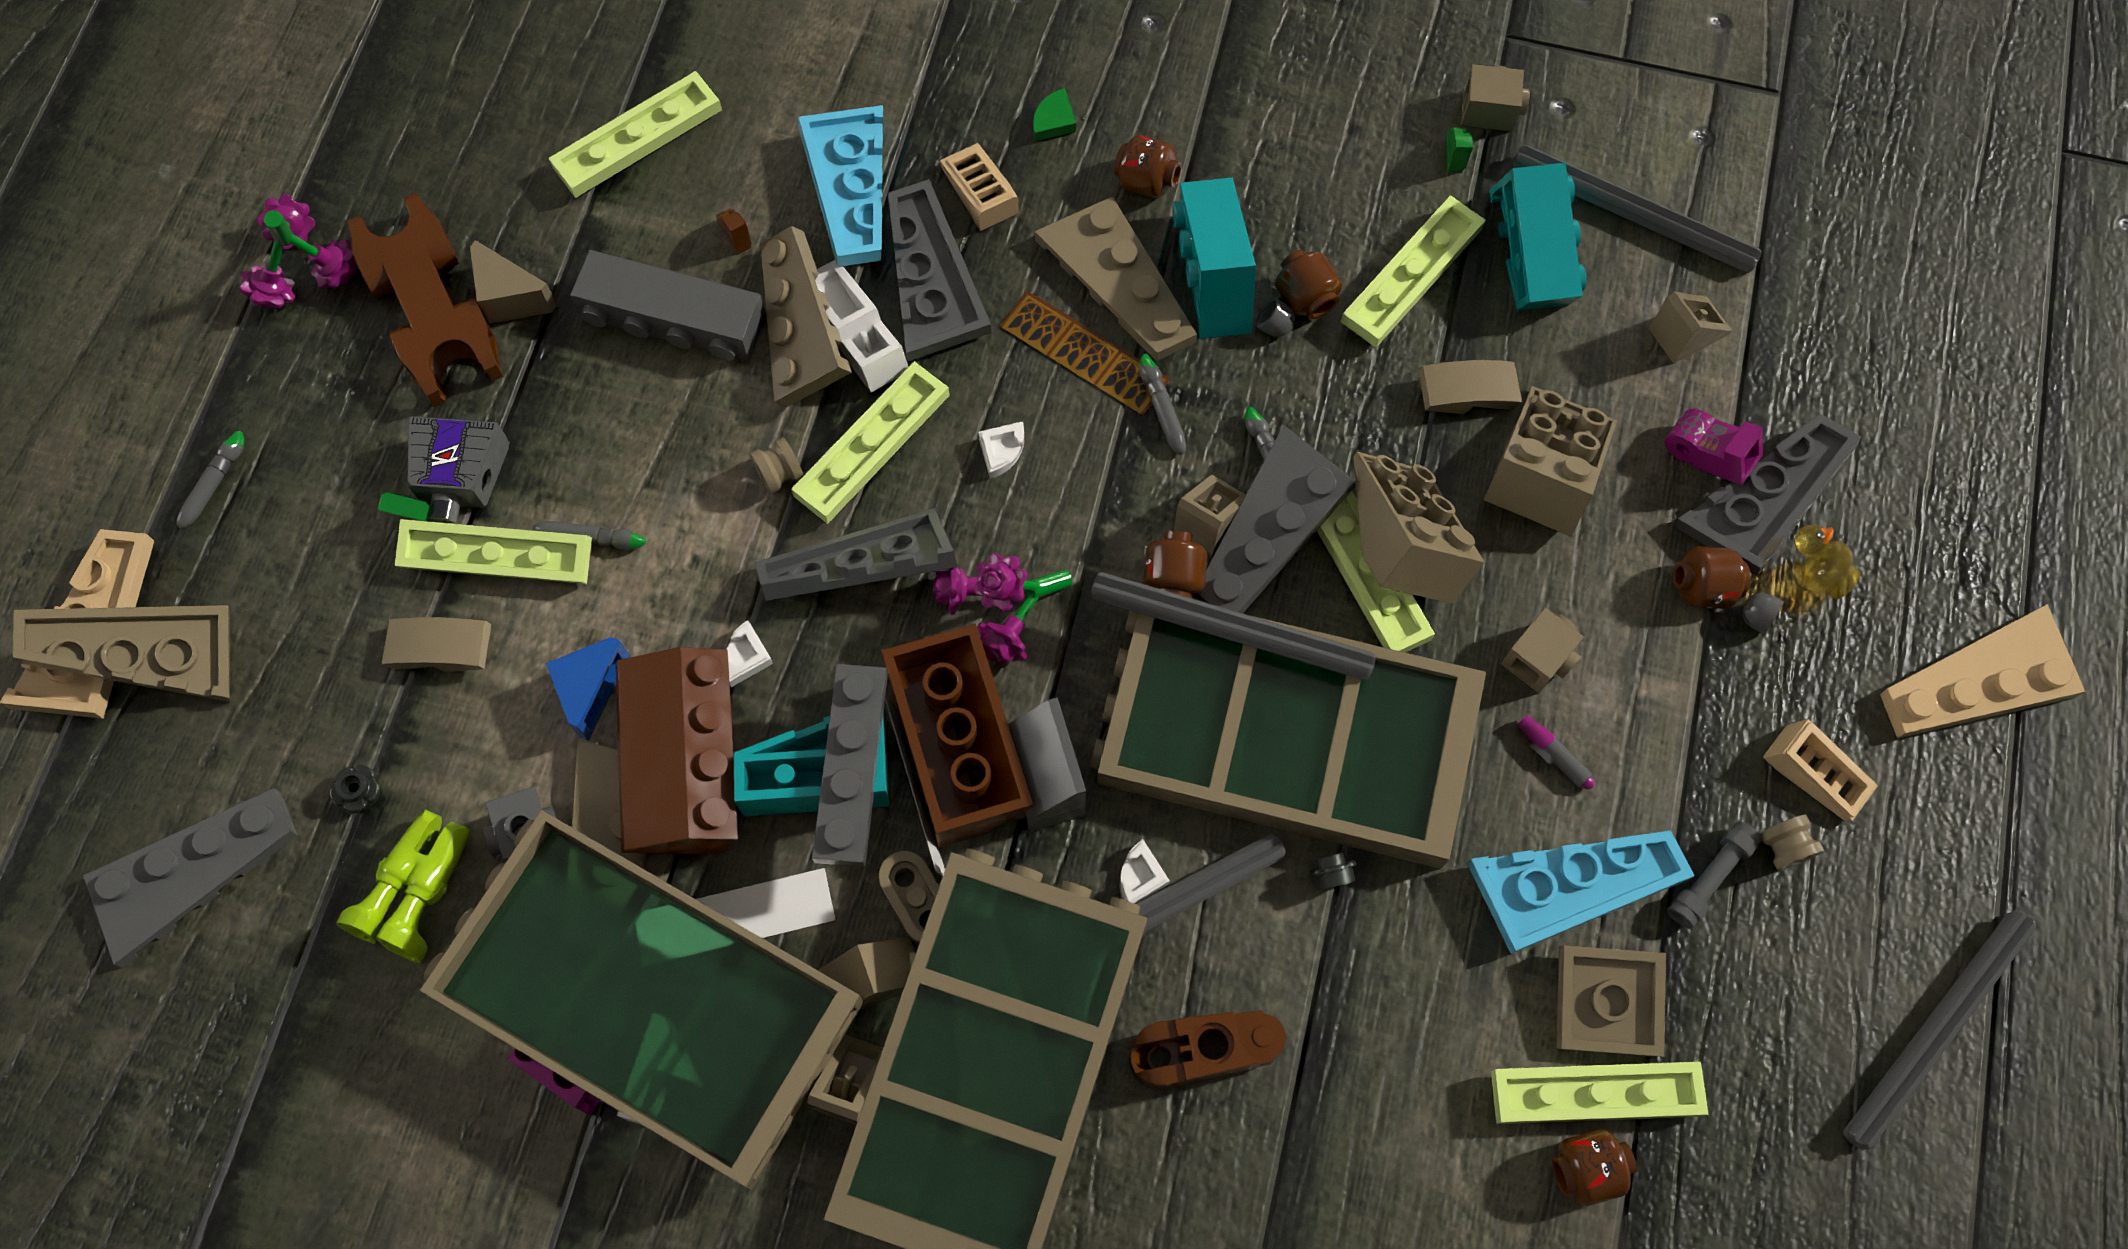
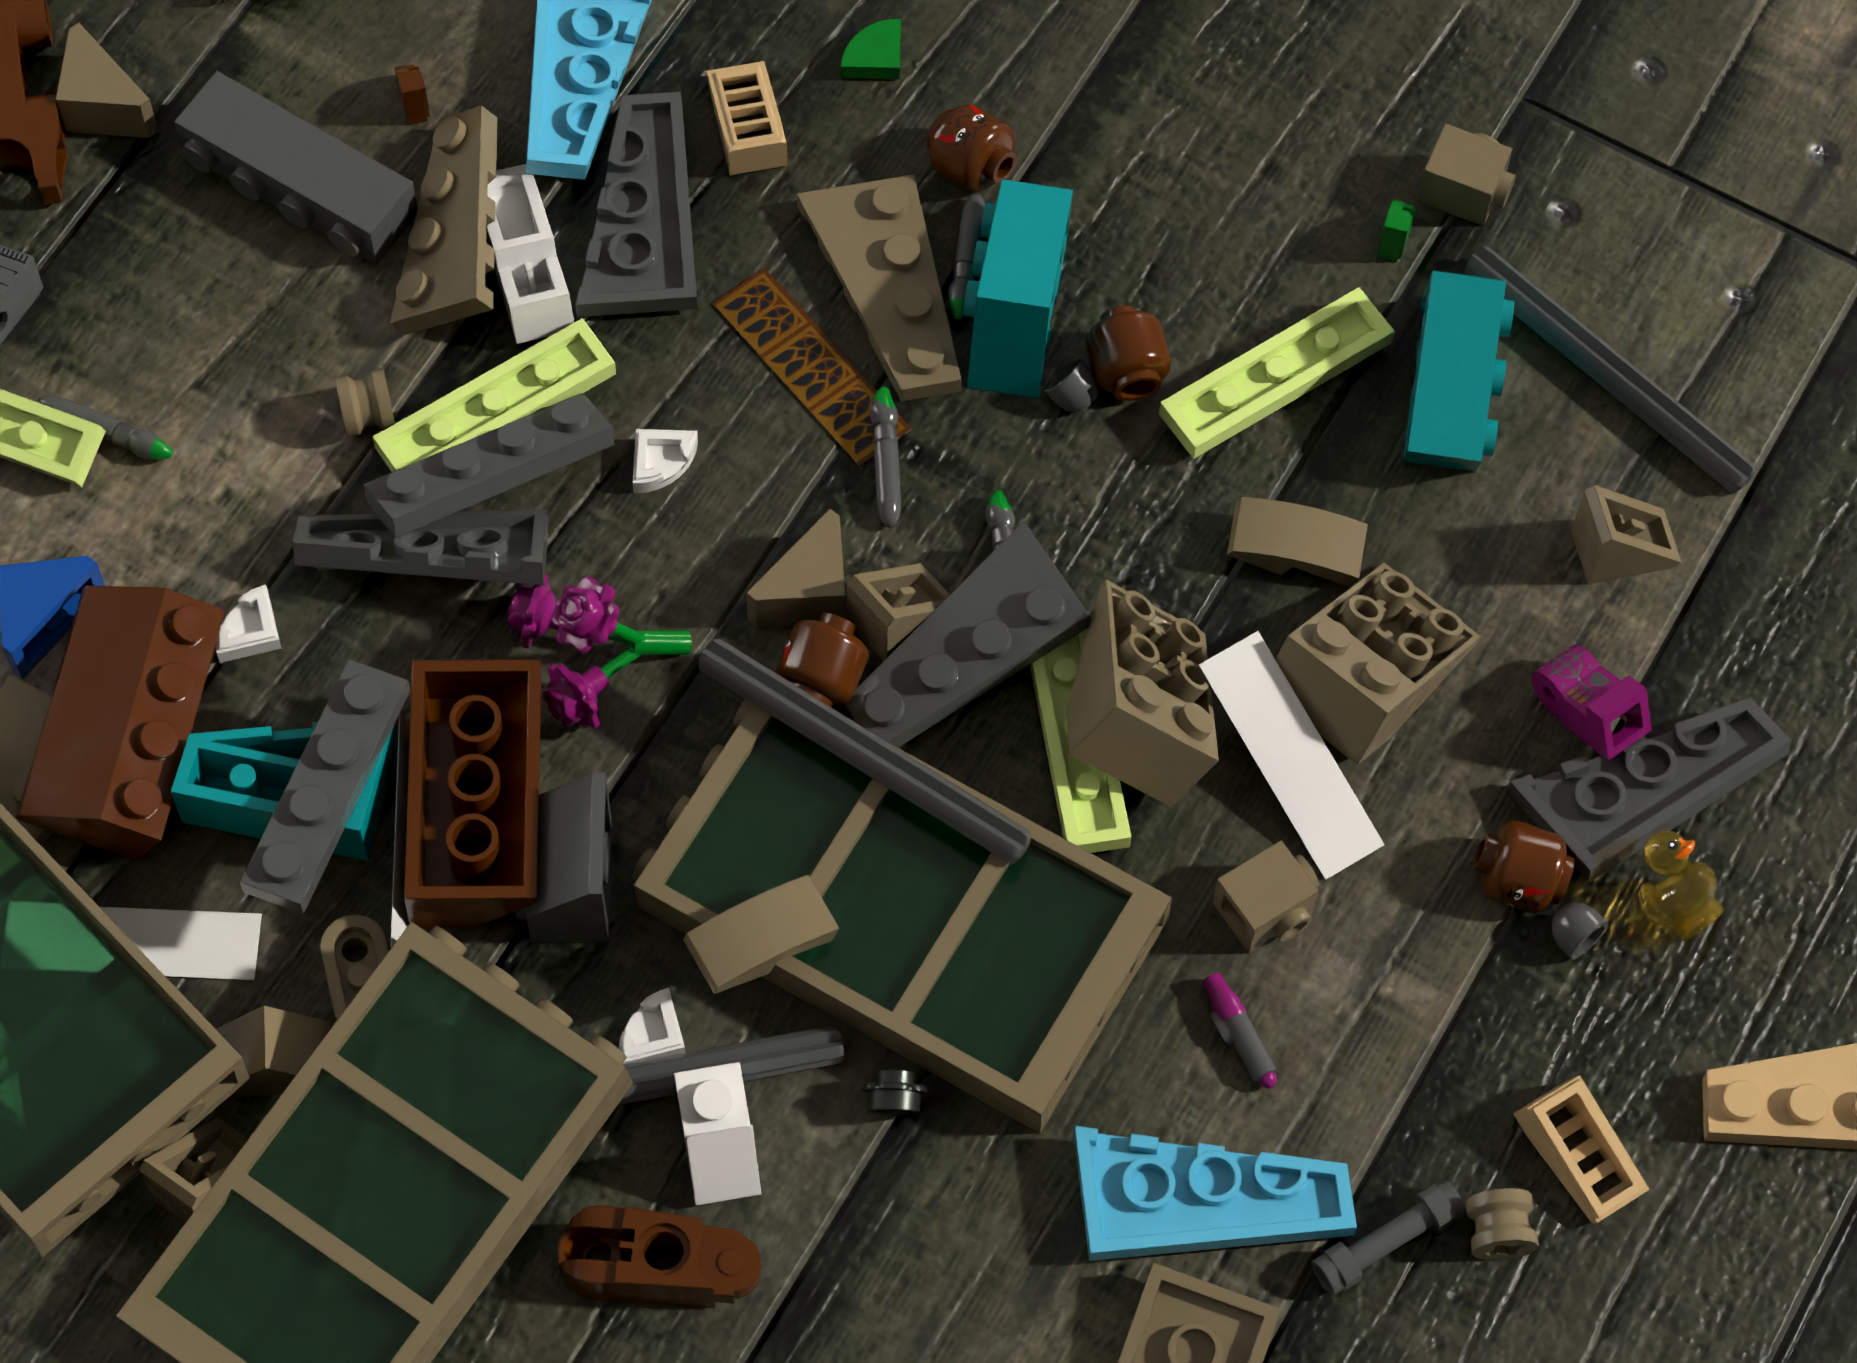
camera: 15 degrees right, 5 degrees down
none -> dark grey plate [364,393,615,538]
none -> white slope [674,1062,761,1206]
none -> dark tan slope [683,875,840,994]
none -> dark tan slope [747,509,845,628]
none -> dark grey piece [948,193,985,321]
none -> white sticker [1199,631,1385,880]

